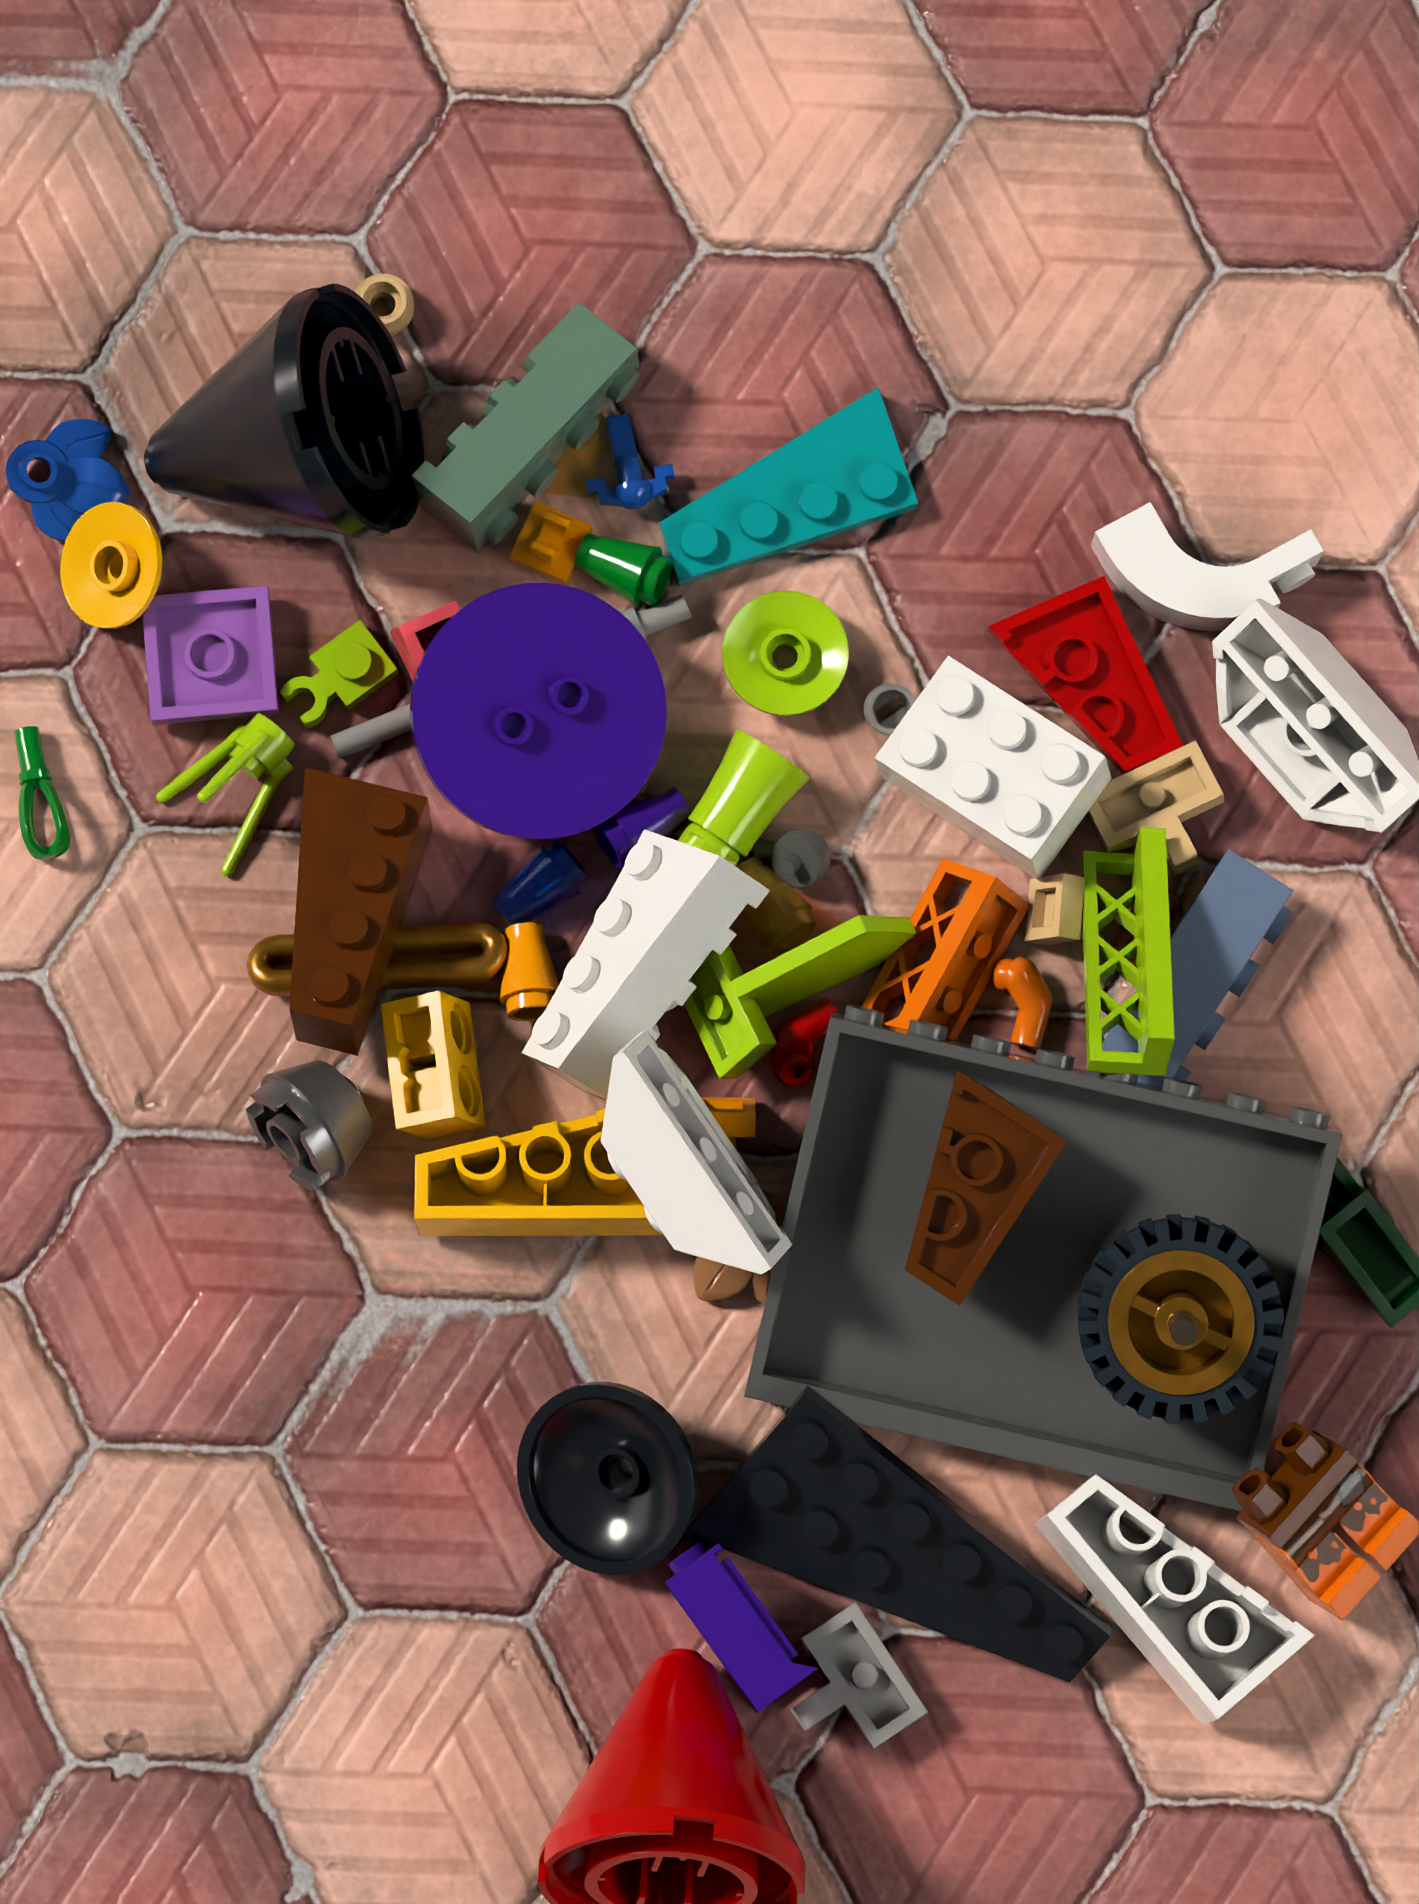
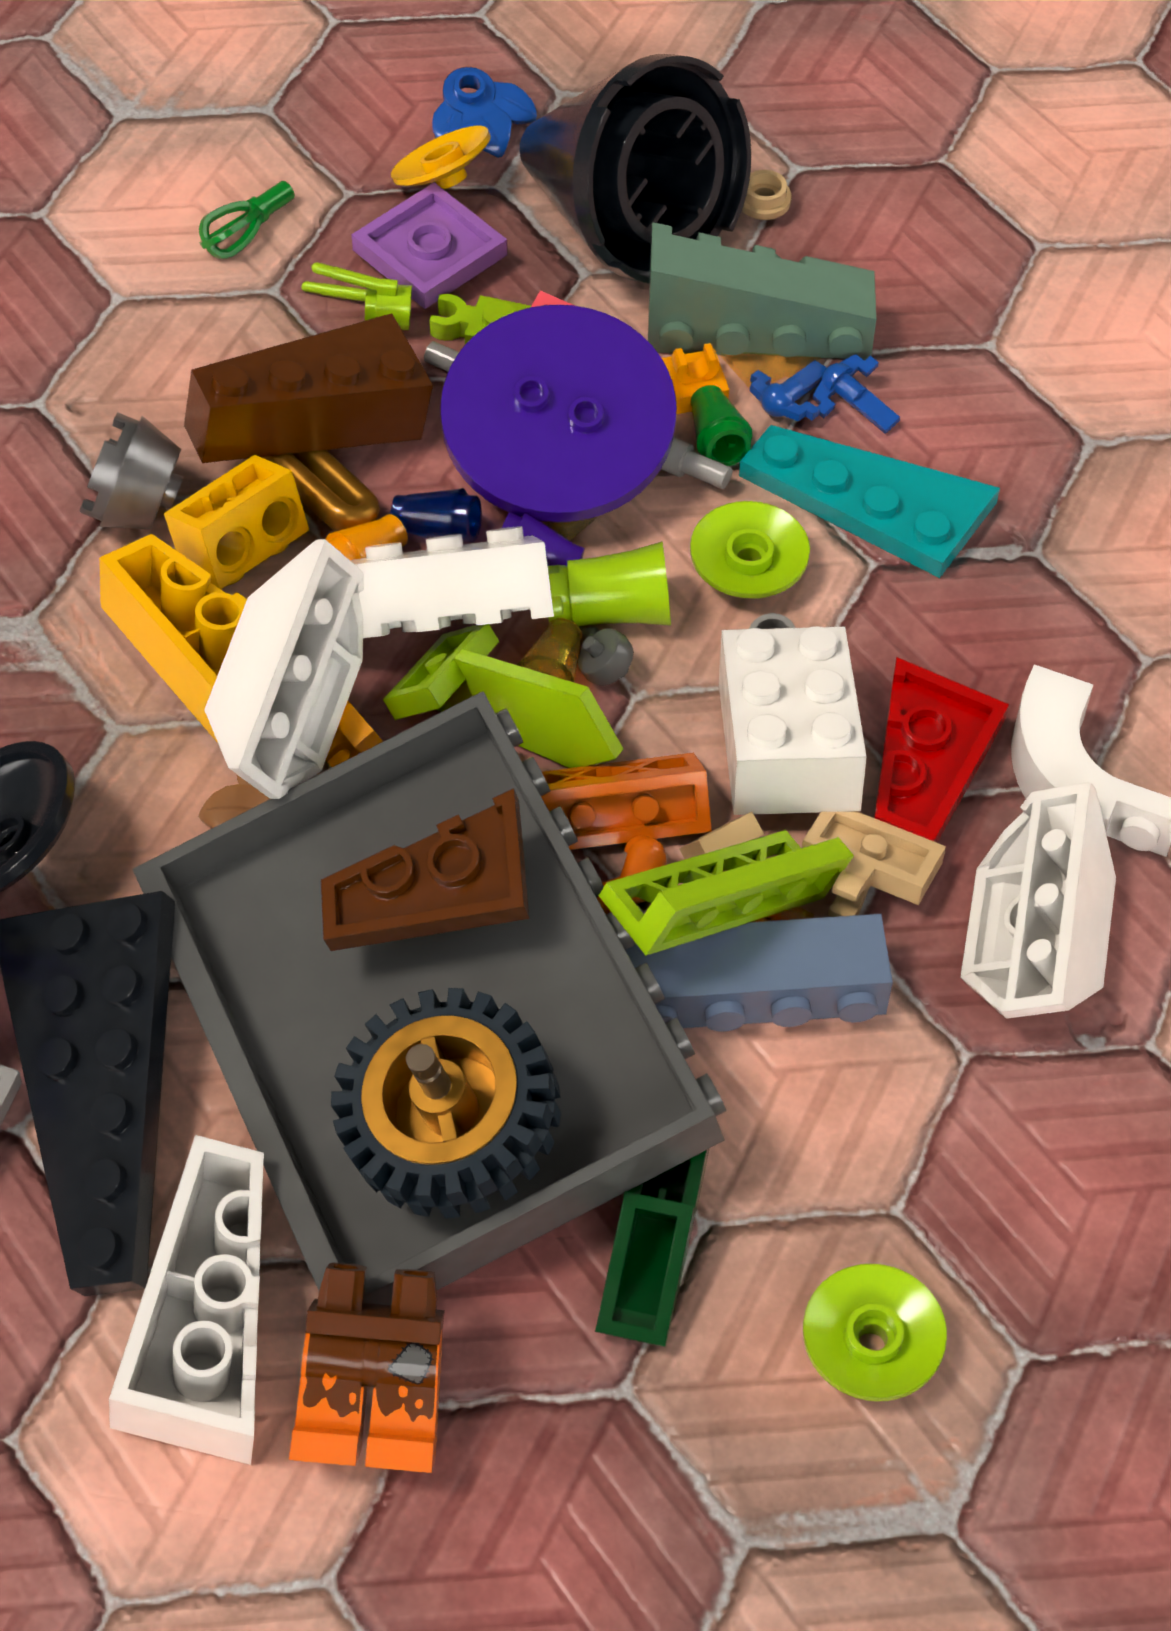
camera: 50 degrees right, 25 degrees down
none -> blue piece [813,354,900,434]

